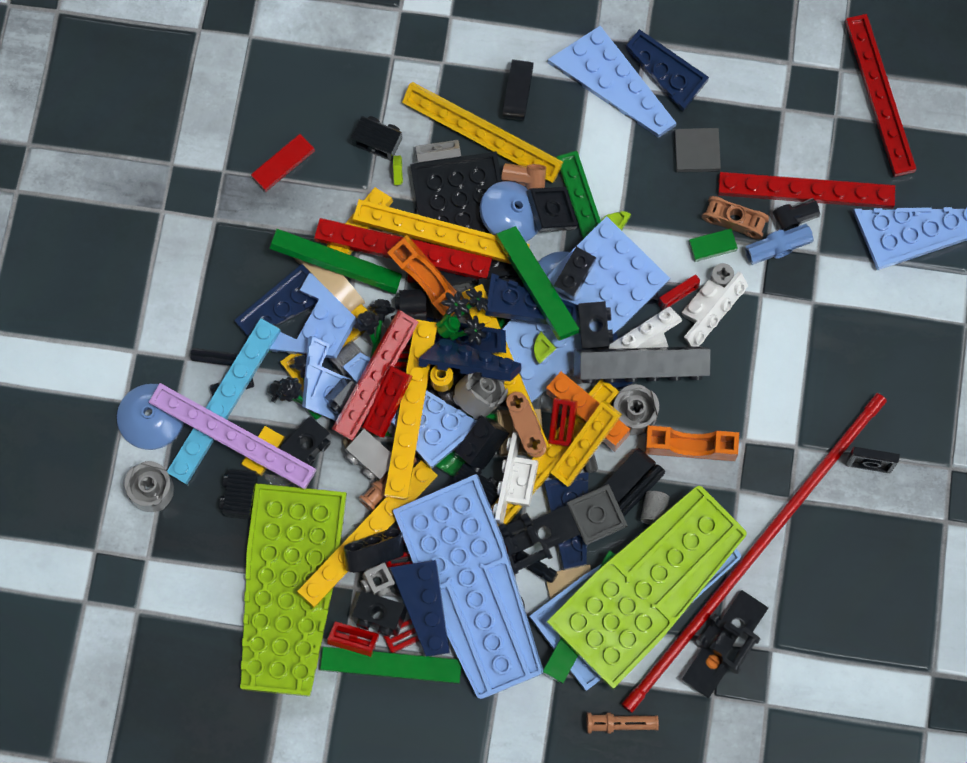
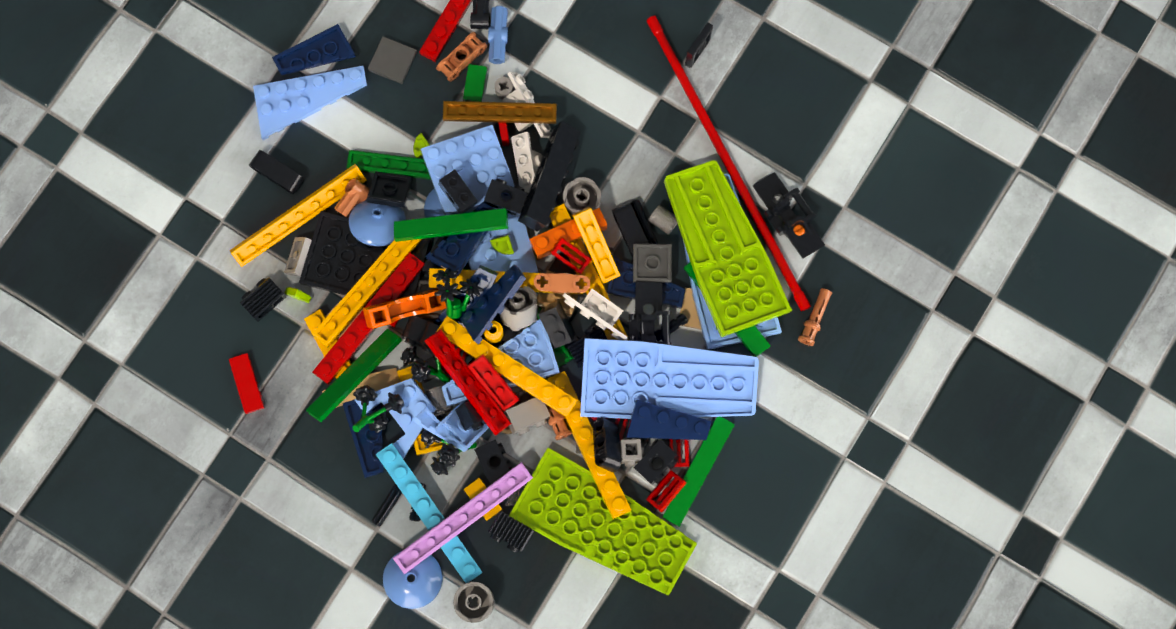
camera: 70 degrees left, 5 degrees up
orange arch [645,425,739,461] -> none
none -> black plant [352,385,404,433]
none -> pearl gold tile [443,101,557,124]

